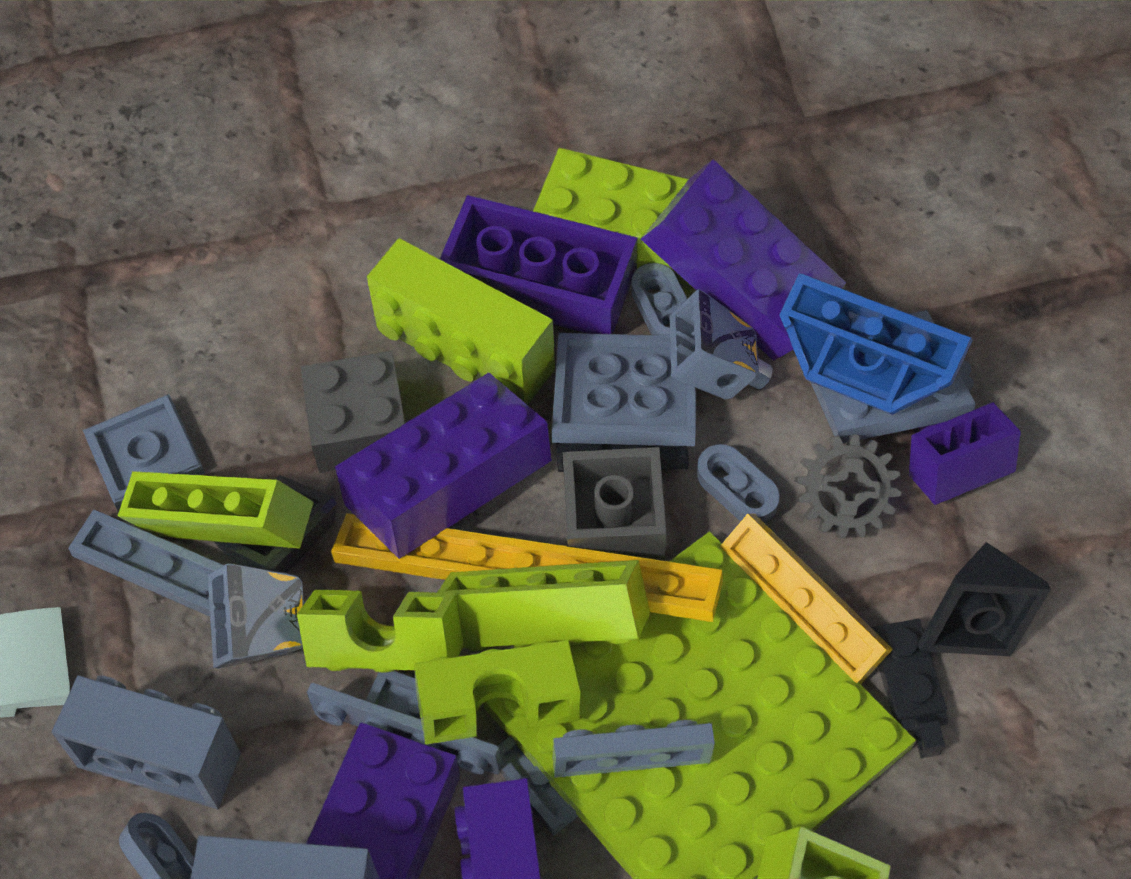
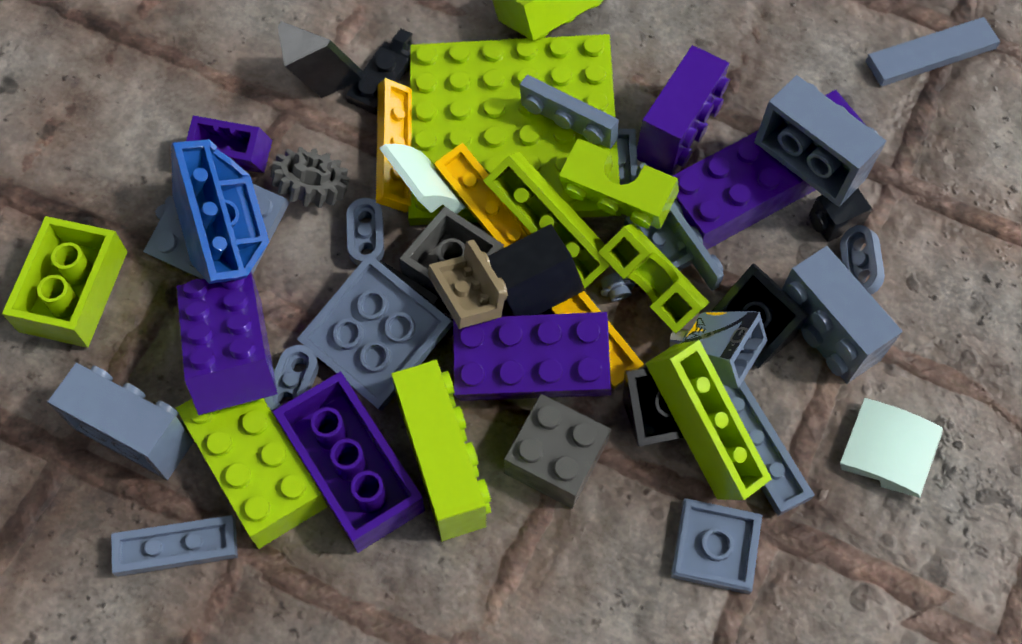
camera: 145 degrees left, 5 degrees up
sand blue torso [669,289,773,399] -> none
none -> lime brick [2,216,127,348]
none -> sand blue brick [47,363,194,481]
none -> sand blue plate [111,515,238,577]
none -> light aqua slope [379,144,465,214]
none -> dark tan bracket [428,240,508,329]
none -> black slope [488,224,585,316]
none -> black slope [711,263,809,369]

